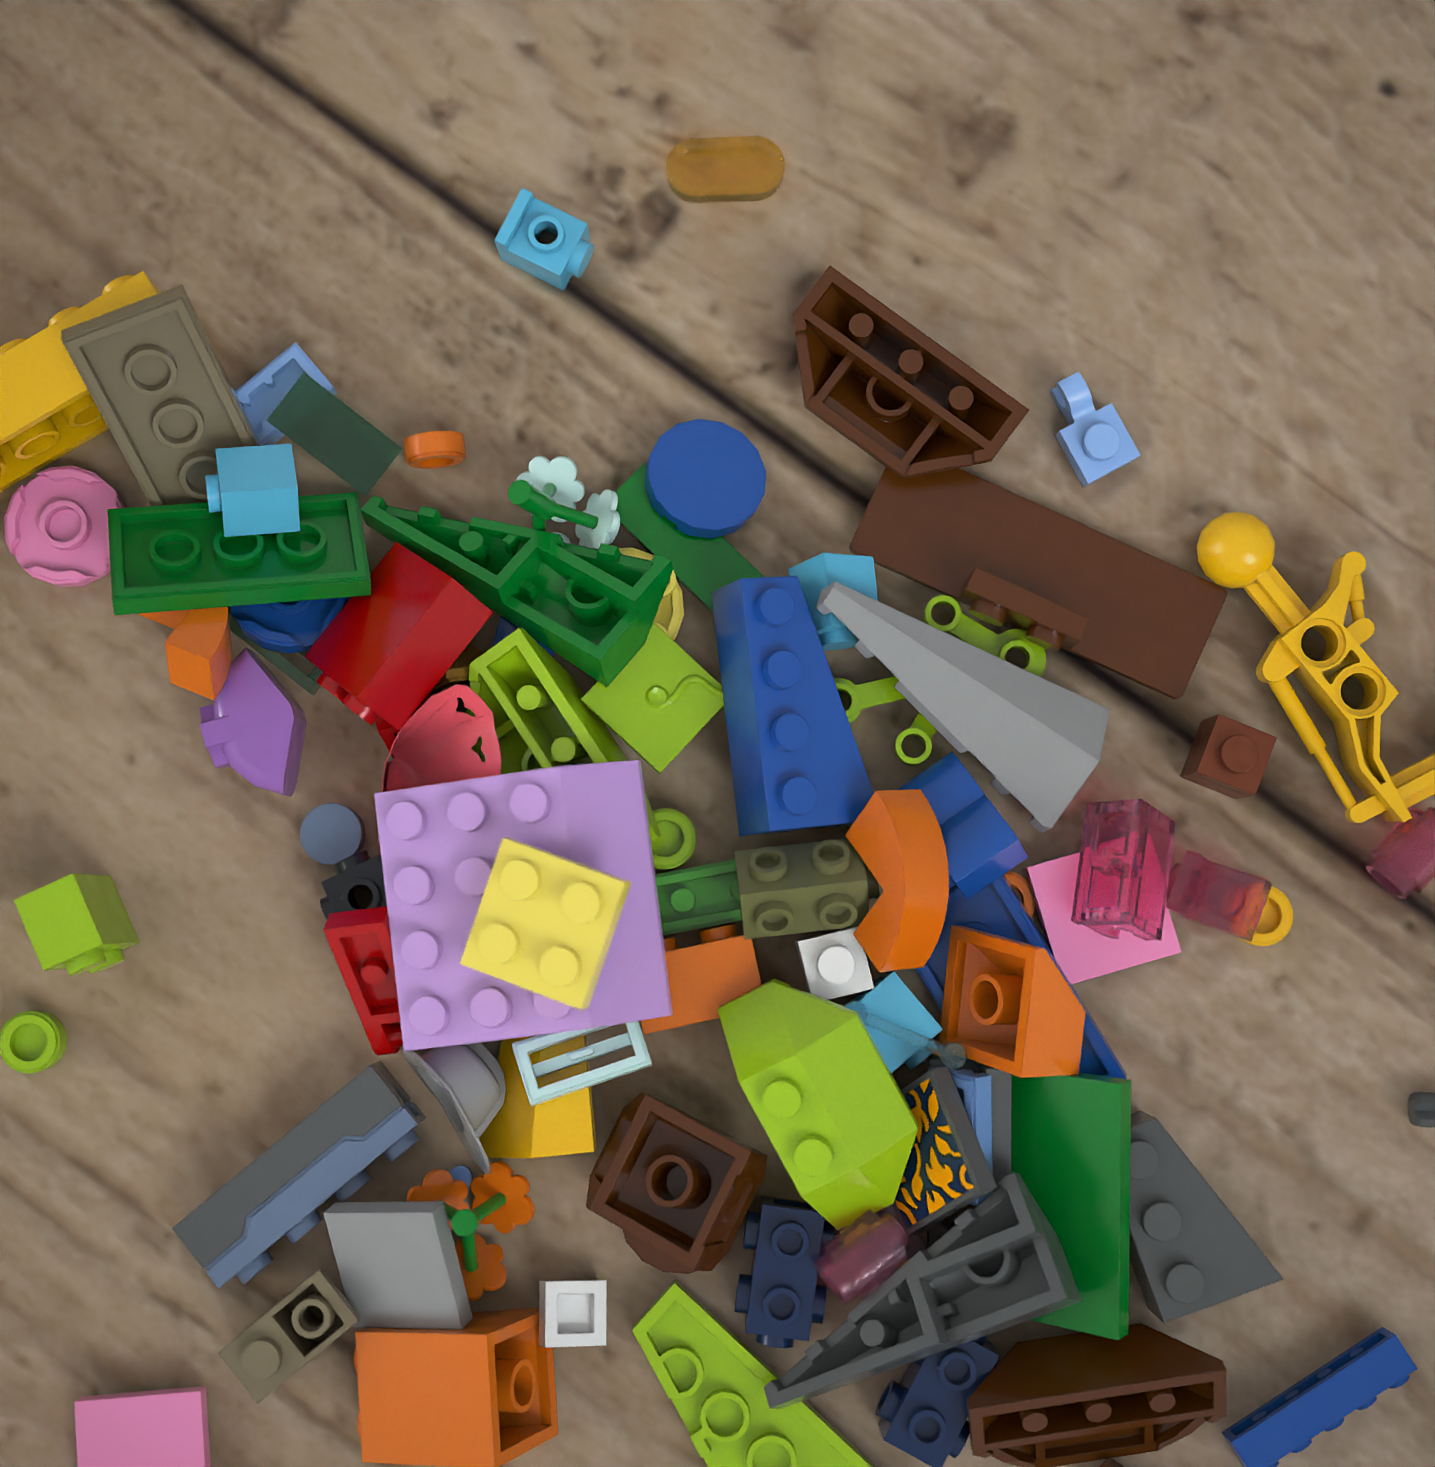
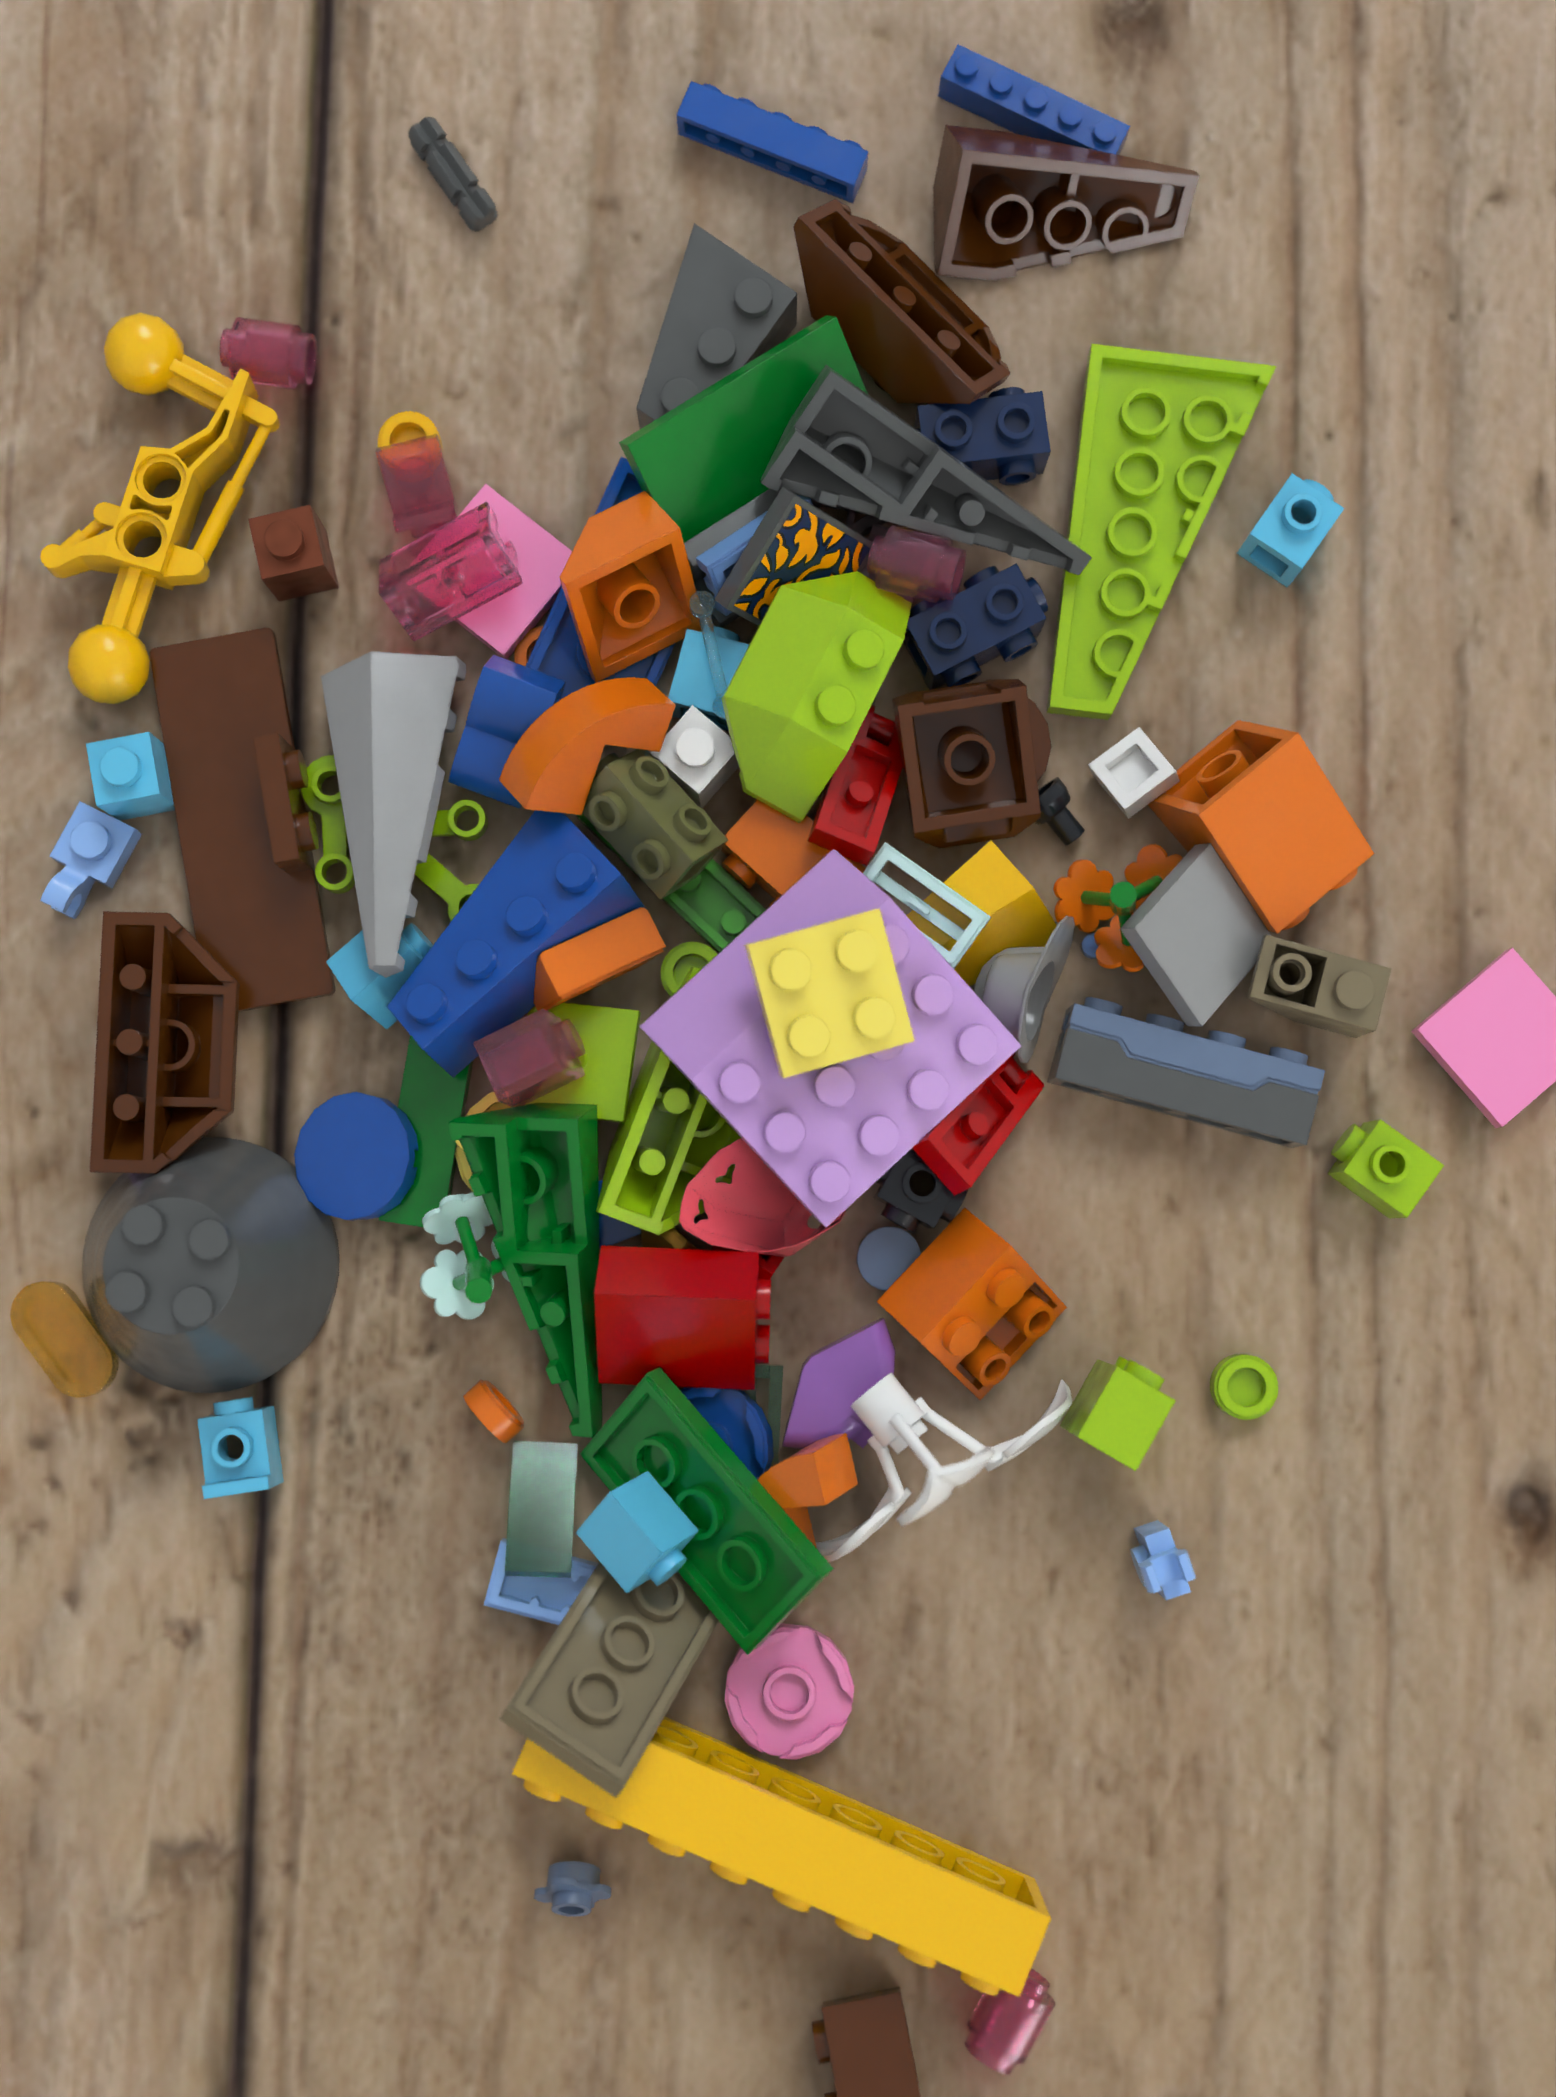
camera: 125 degrees left, 0 degrees up
none -> dark grey cone [82,1137,340,1393]
none -> medium azure brick [86,732,175,821]
none -> clear pink brick [473,1008,585,1107]
none -> orange slope [534,907,666,1012]
none -> sand blue plate [534,1861,611,1917]
none -> red plate [807,705,902,866]
none -> white plant [816,1372,1072,1562]
none -> orange slope [876,1208,1067,1401]
none -> black piece [1034,777,1085,846]
none -> lime brick [1327,1119,1444,1219]

